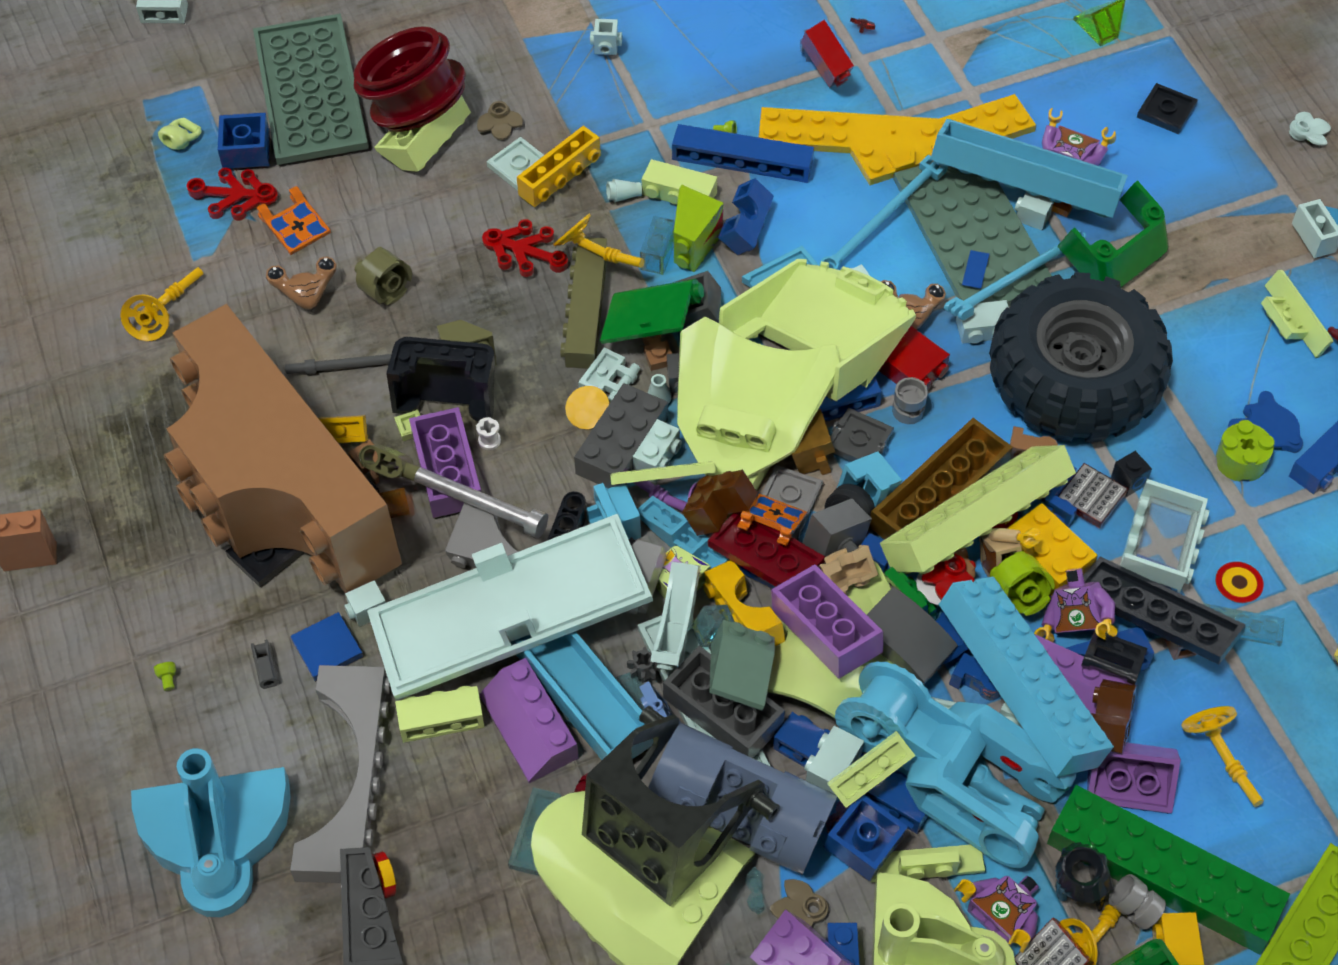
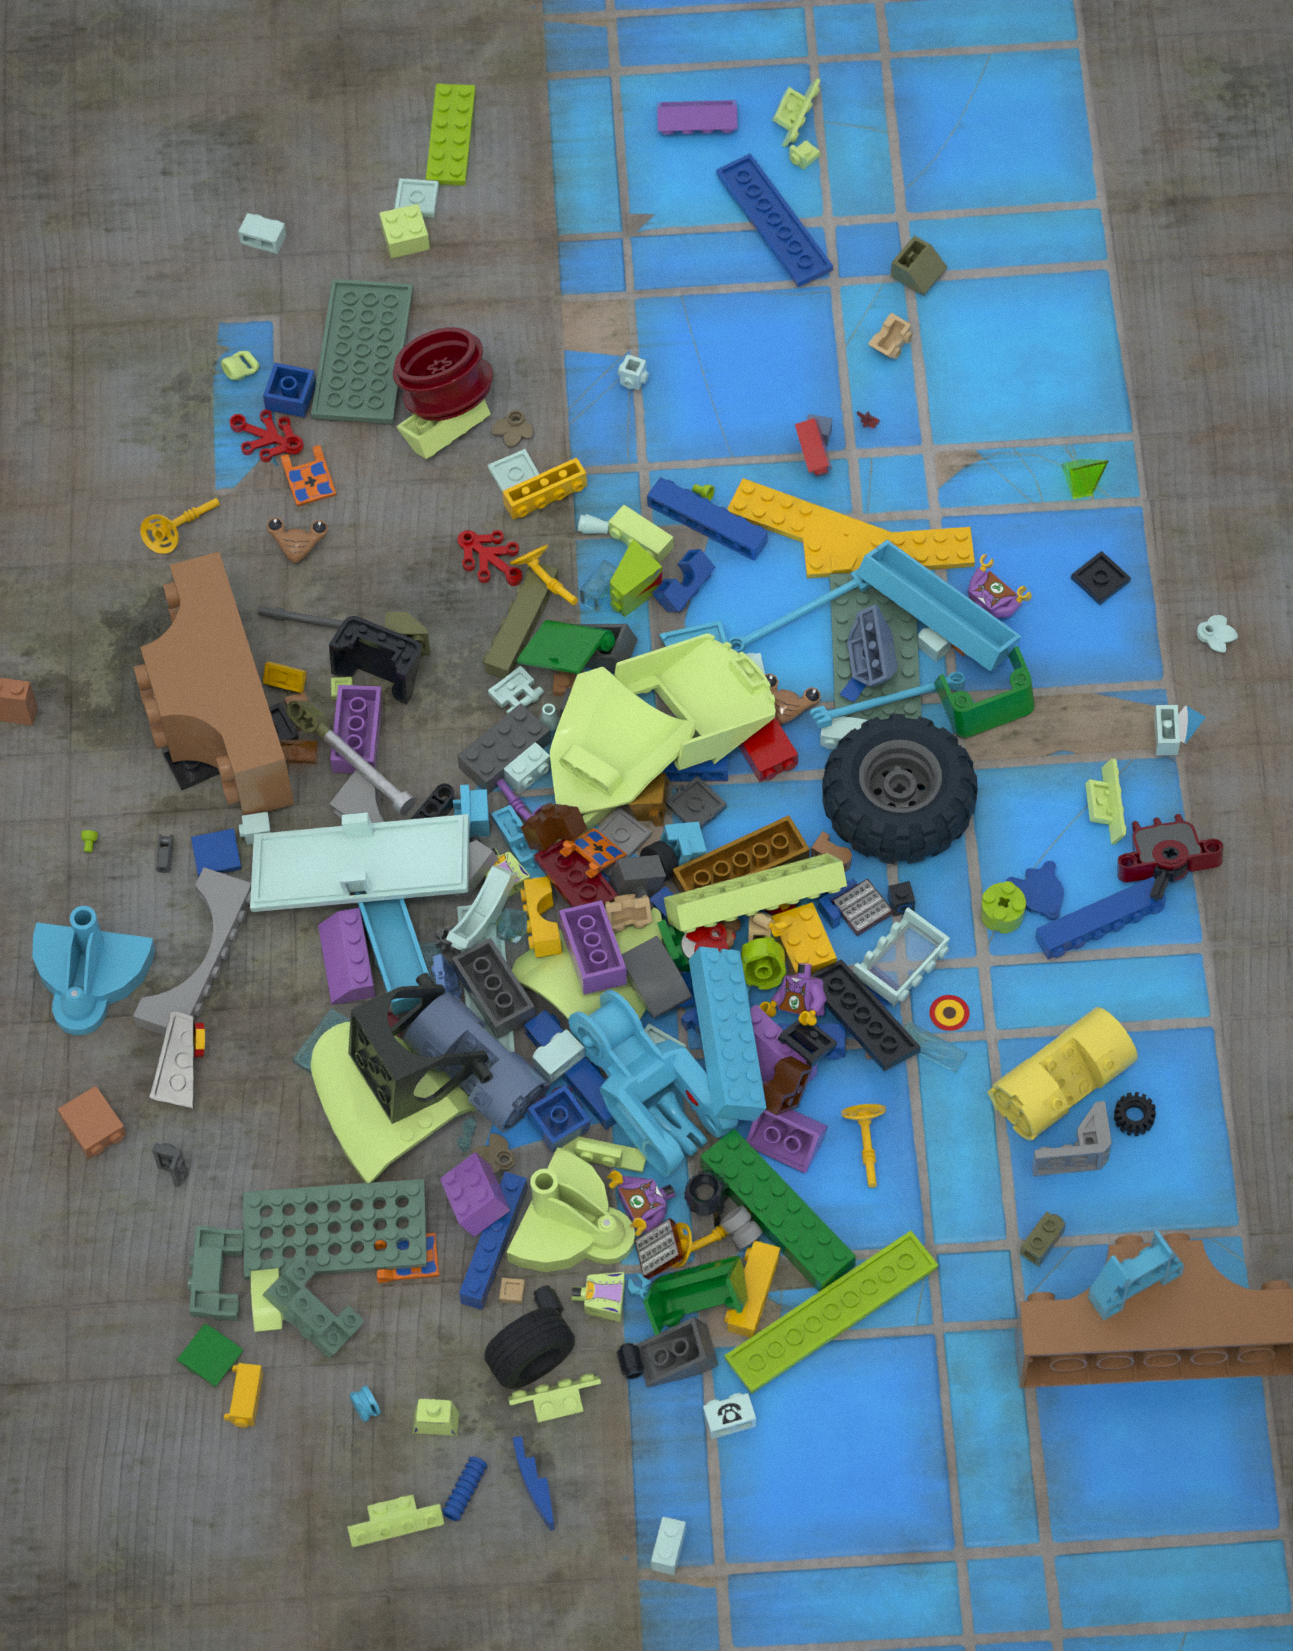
camera: 20 degrees right, 5 degrees up
olive brick [354,247,412,305] -> none
yellowish green brick [395,686,484,743] -> none
white bush [476,417,501,450] -> none
yellow sticker [565,386,609,429] -> none
yellowish green tile [610,461,716,485] -> none
sand green slope [710,619,775,710] -> none
yellowish green plate [828,731,915,808] -> none
light grey wheel [892,377,928,424] -> none
none -> sand blue wedge [847,604,898,687]

